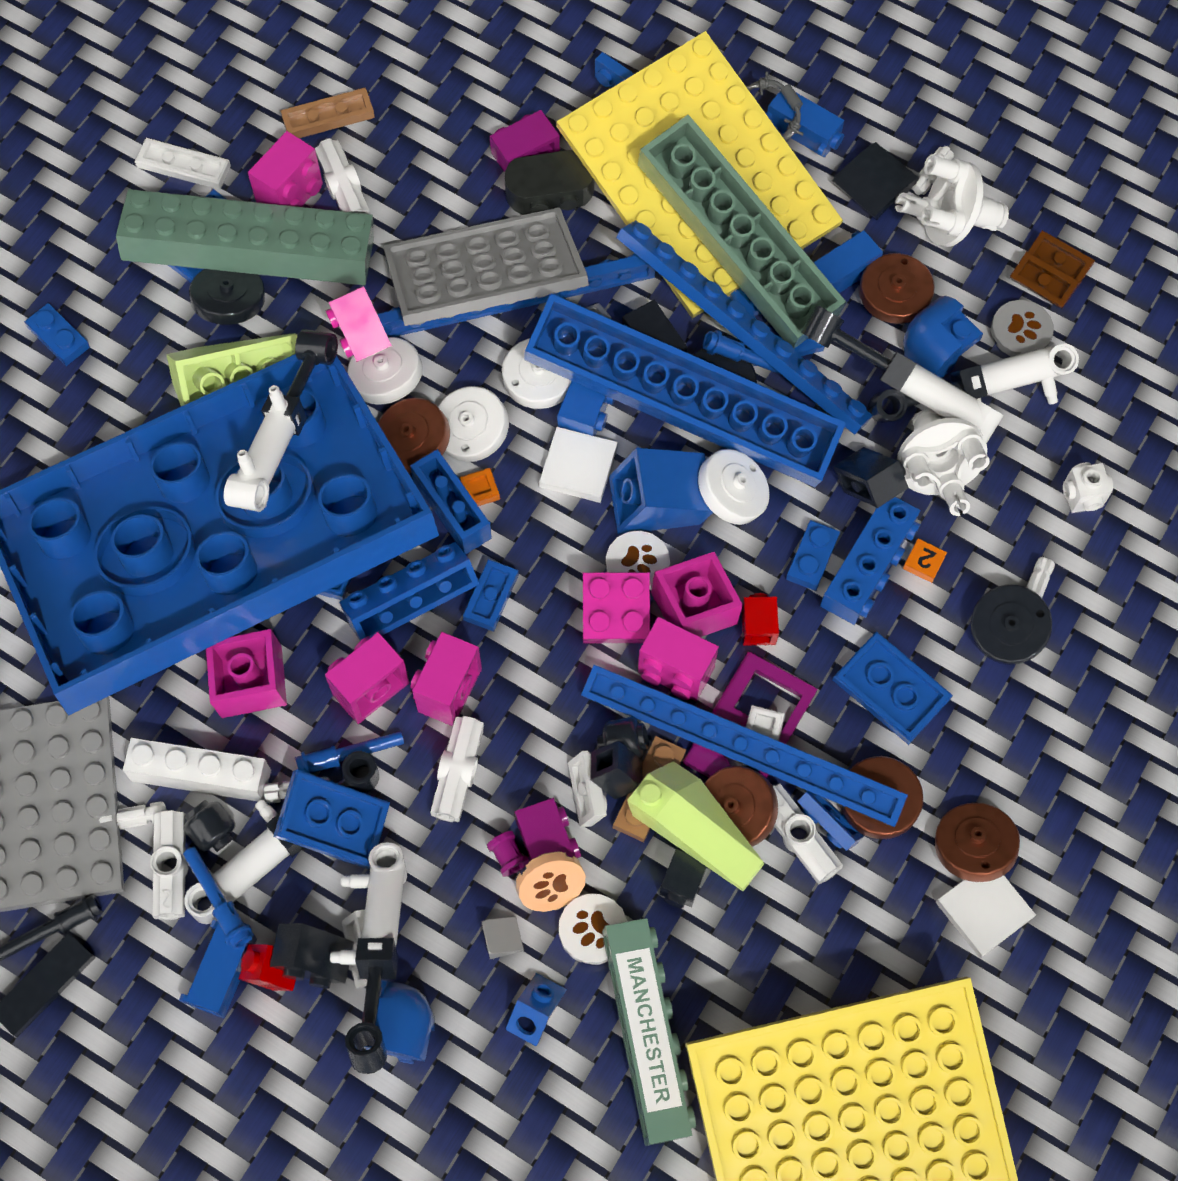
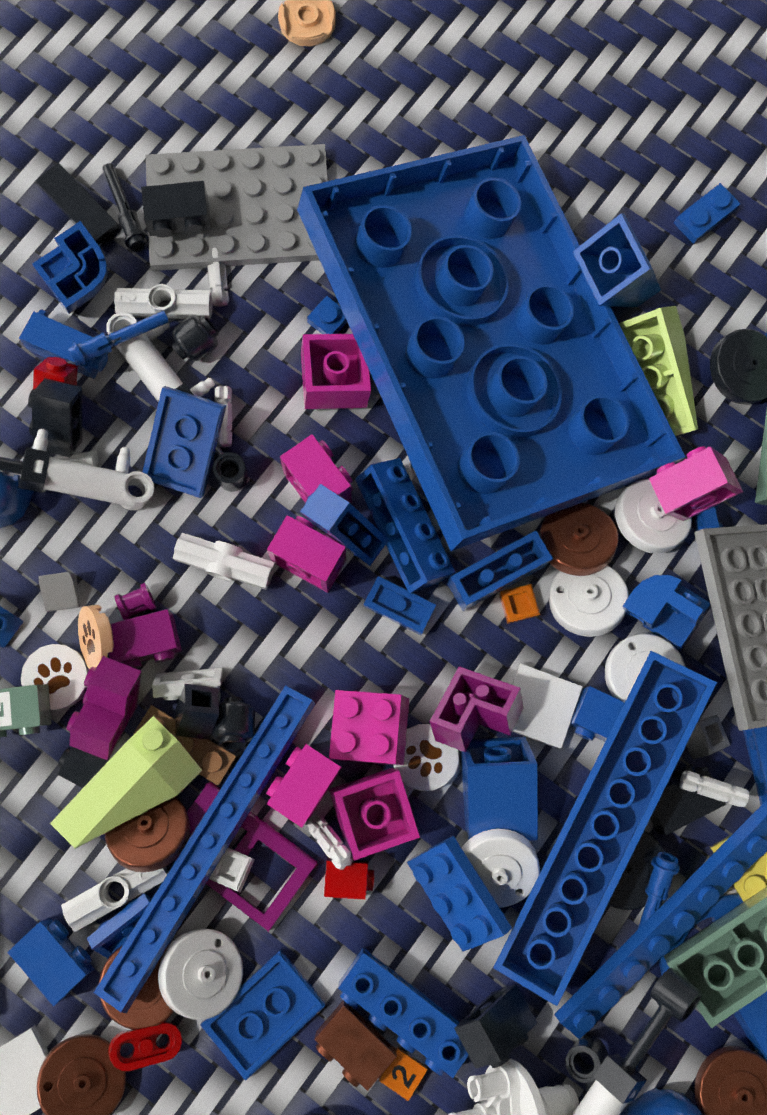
camera: 90 degrees right, 10 degrees up
white brick [123,738,271,802] -> none
white piece [224,329,338,512] -> none
blue pin [295,731,404,774] -> none
blue plate [786,520,840,591] -> none
none -> blue brick [7,917,94,1006]
none -> blue brick [32,221,107,314]
none -> magenta brick [67,656,142,761]
none -> red plate [108,1021,182,1071]
none -> black brick [141,181,211,238]
none -> white wheel [158,928,243,1020]
none -> blue brick [300,484,389,566]
none -> blue plate [307,296,347,334]
none -> white axle [307,815,353,870]
none -> copper brick [315,1000,397,1091]
none -> blue plate [407,836,512,952]
none -> magenta brick [429,667,524,752]
none -> blue slope [573,213,661,307]
none -> blue brick [622,575,710,651]
none -> white axle [679,771,749,807]

